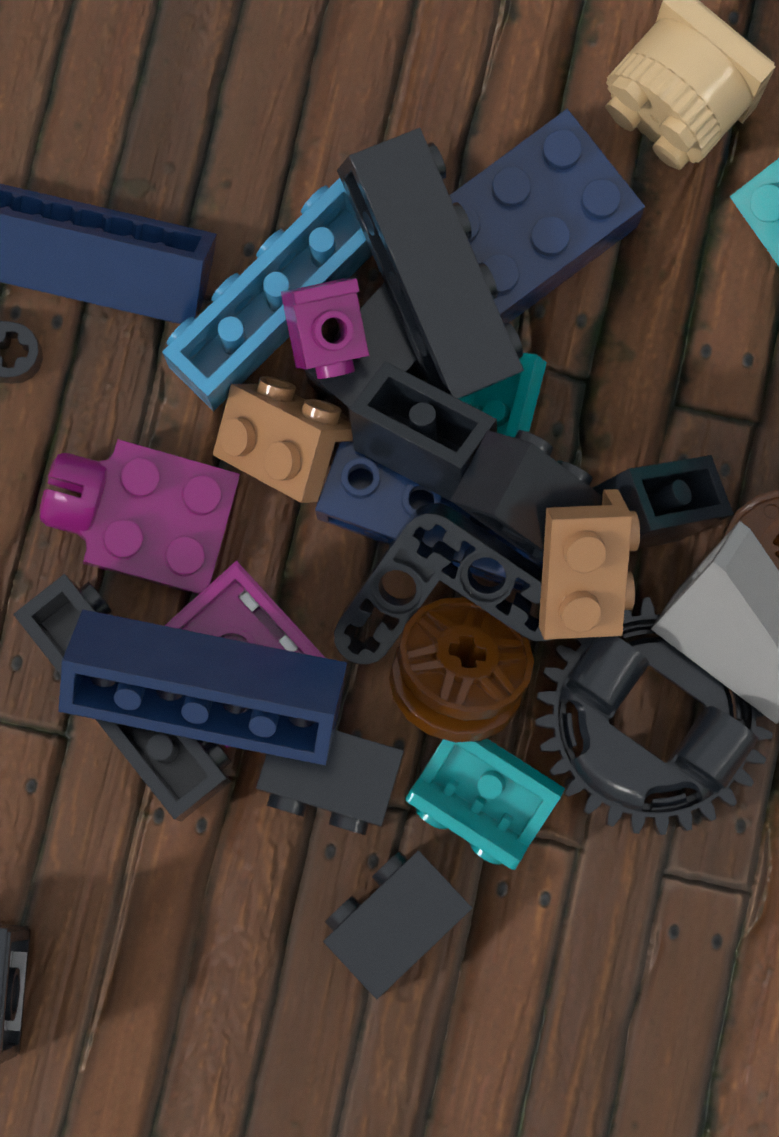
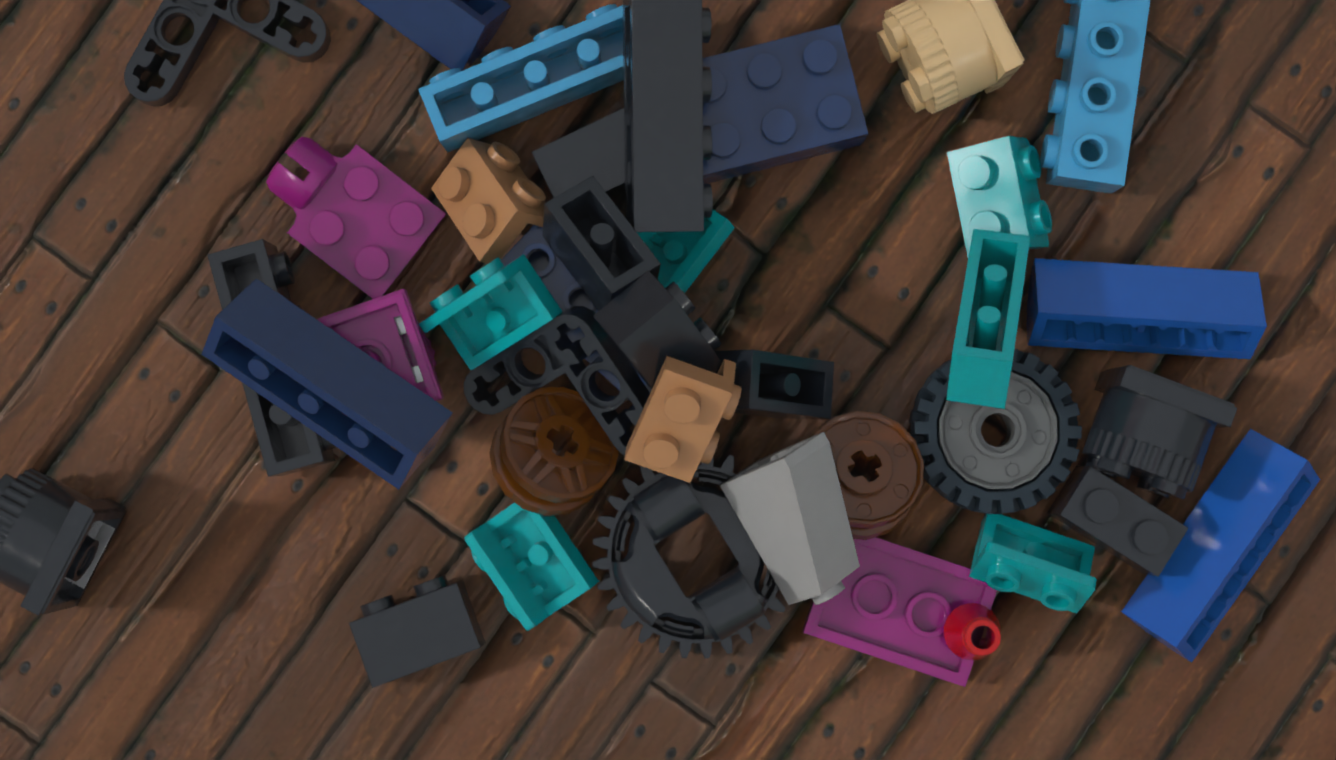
camera: 20 degrees right, 5 degrees up
black brick [256,730,404,835] -> none
magenta brick [281,278,369,379] -> none
none -> teal bracket [419,254,562,370]

